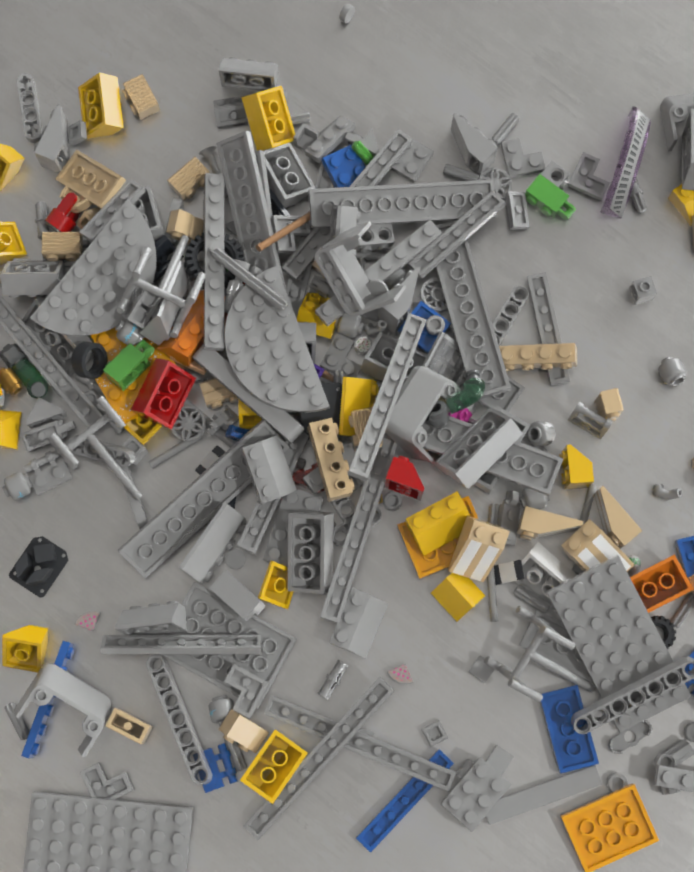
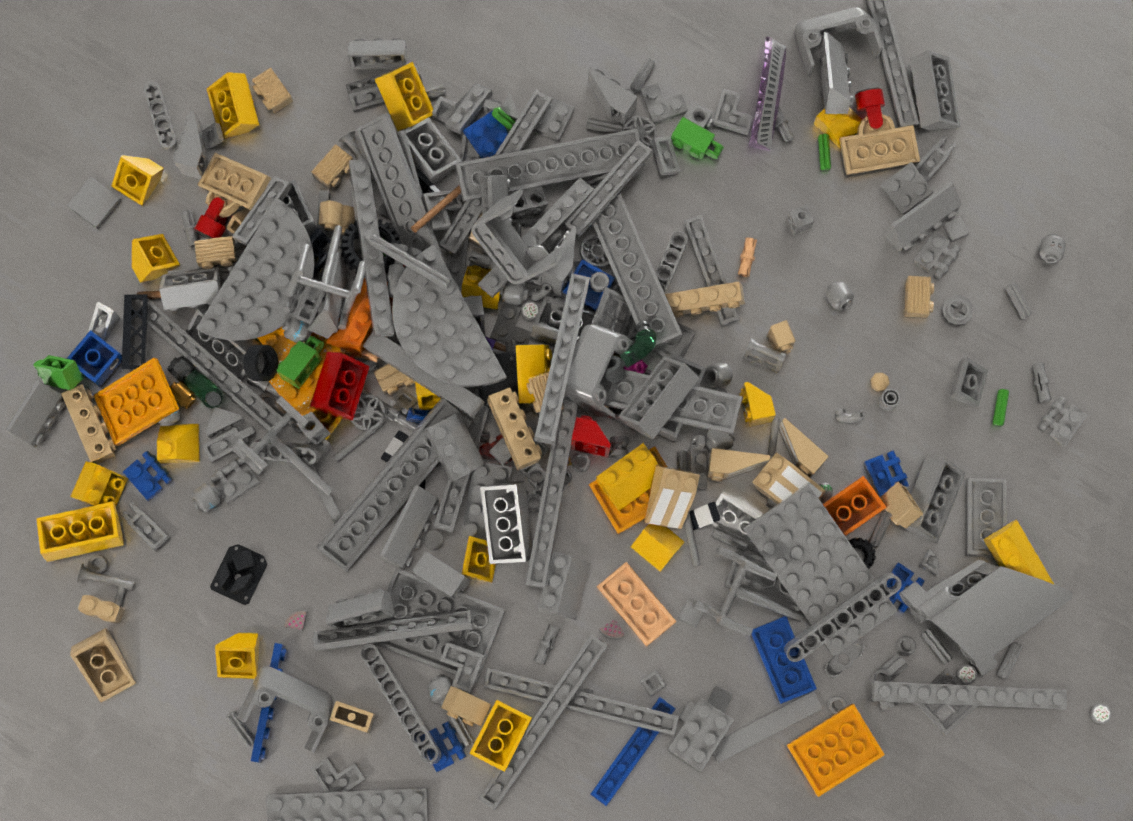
camera: 10 degrees left, 0 degrees up
none -> light grey brick [296,411,331,446]
none -> light nougat tile [597,562,677,647]
none -> light grey wheel [609,436,629,458]
none -> light nougat pin [738,237,757,277]
none -> bright green axle [818,134,831,170]

